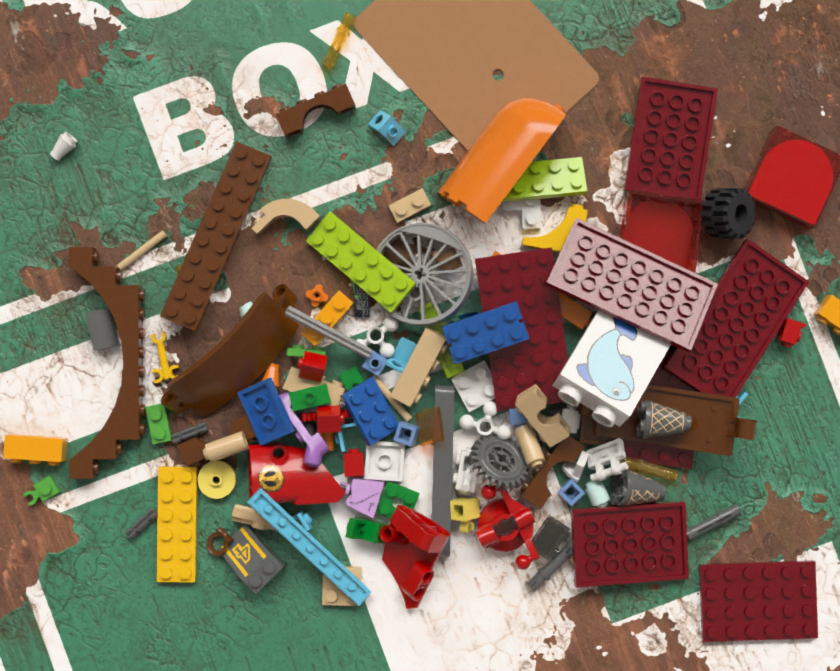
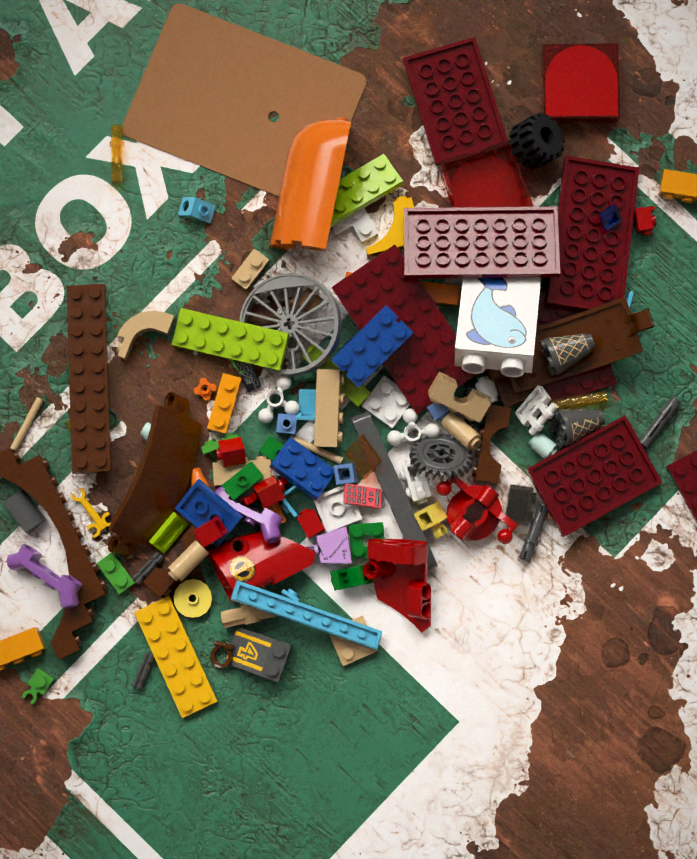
camera: 30 degrees left, 5 degrees down
reddish brown arch [276,83,356,138] -> none
light grey axle [285,306,372,359] -> none
medium blue plate [557,478,585,506] -> none
white tile [562,451,590,482] -> none
none -> medium lavender plate [6,544,82,609]
none -> lime tile [149,512,188,554]
none -> red brick [193,515,228,548]
none -> coral tile [343,484,382,509]
none -> clear blue plate [598,204,622,231]

